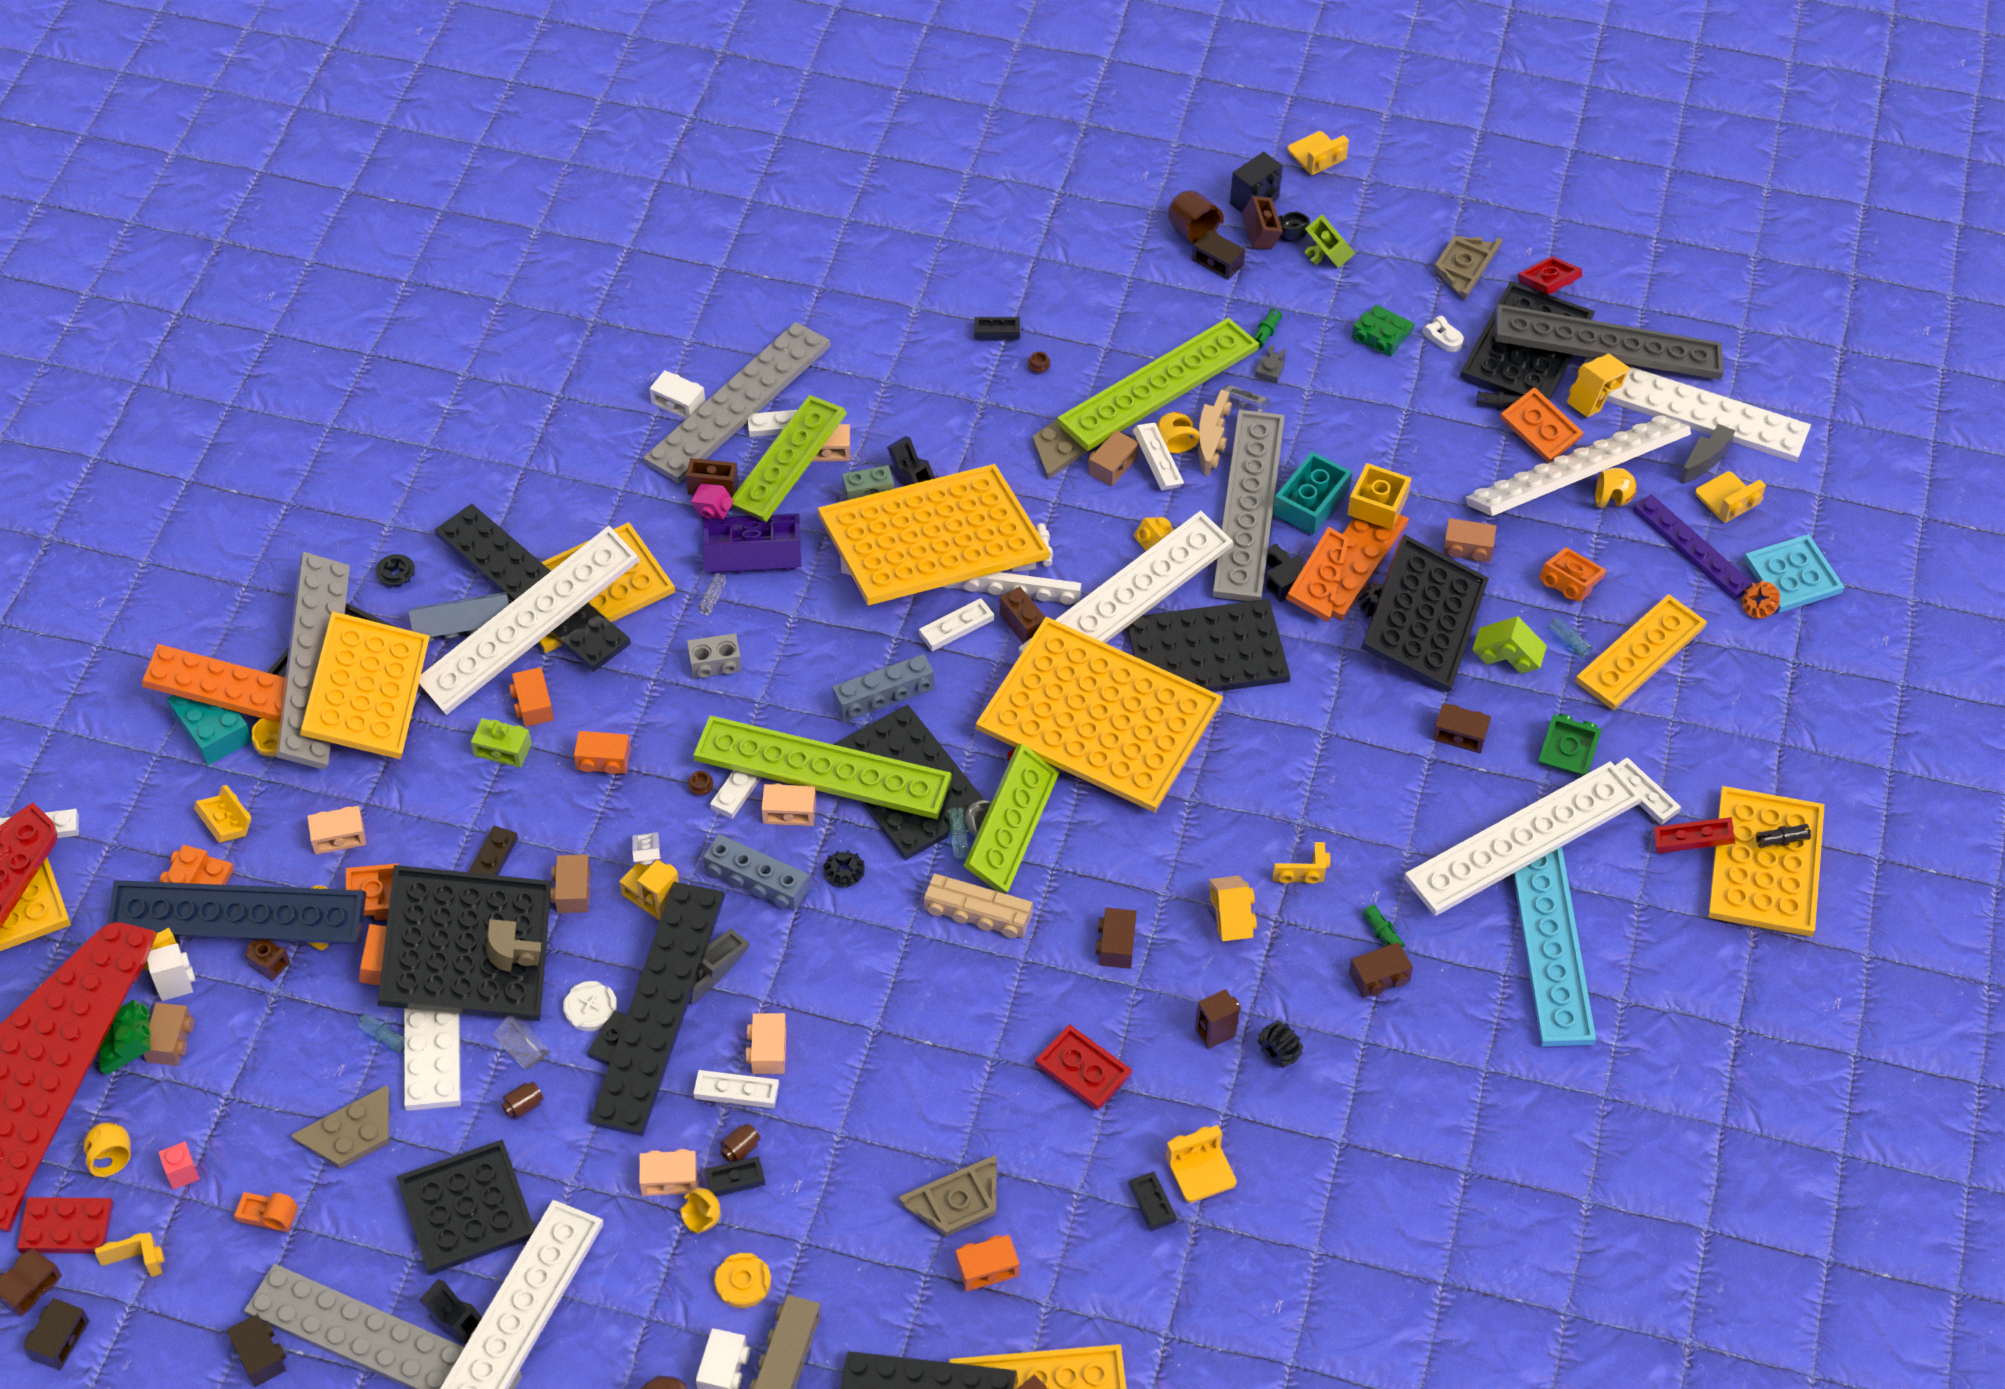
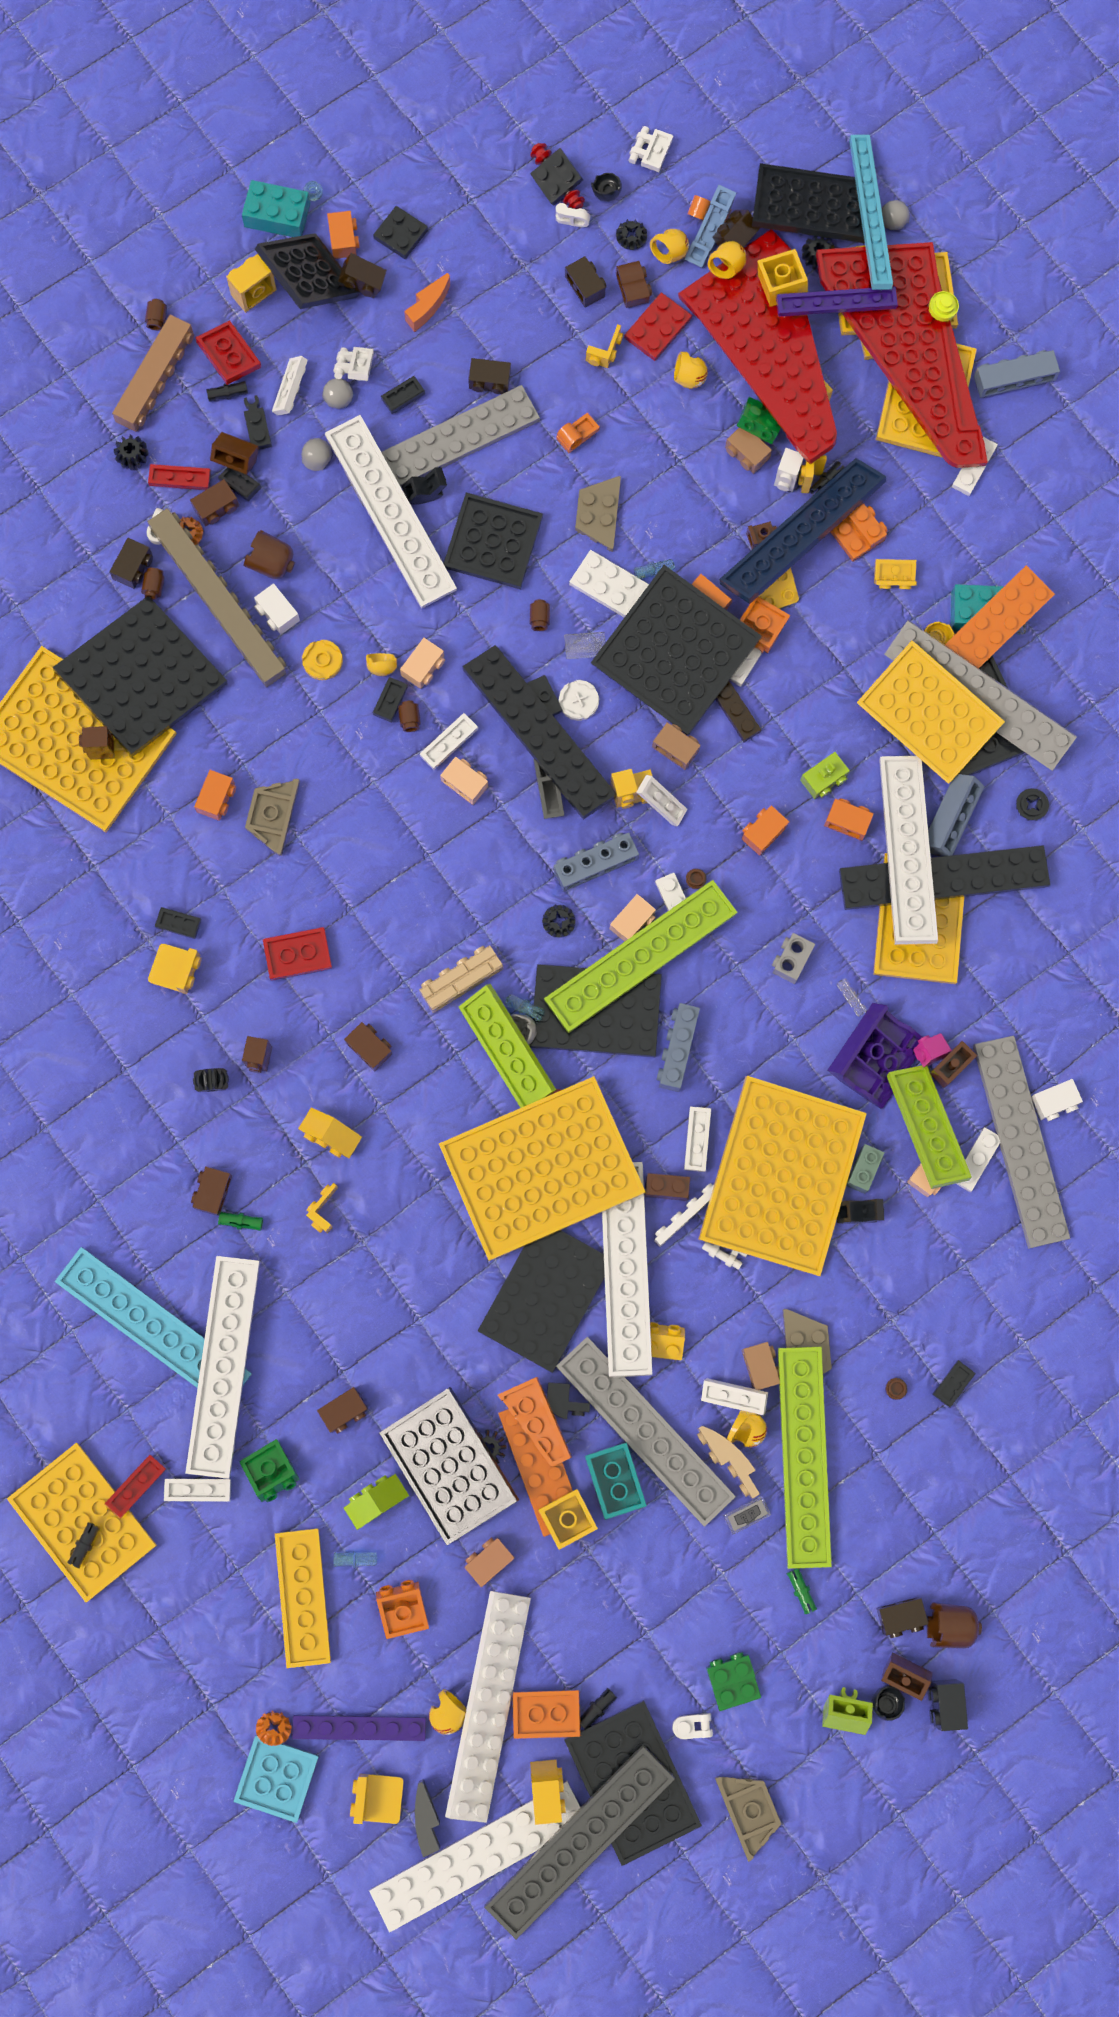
camera: 125 degrees right, 25 degrees up
coral brick [159,1142,200,1190] -> none
light nougat brick [308,806,367,855] -> none
dark tan brick [486,919,541,972] -> none
dark grey plate [1255,345,1286,384] -> none
yellow bracket [1288,131,1349,176] -> none
red plate [1518,256,1583,294] -> none

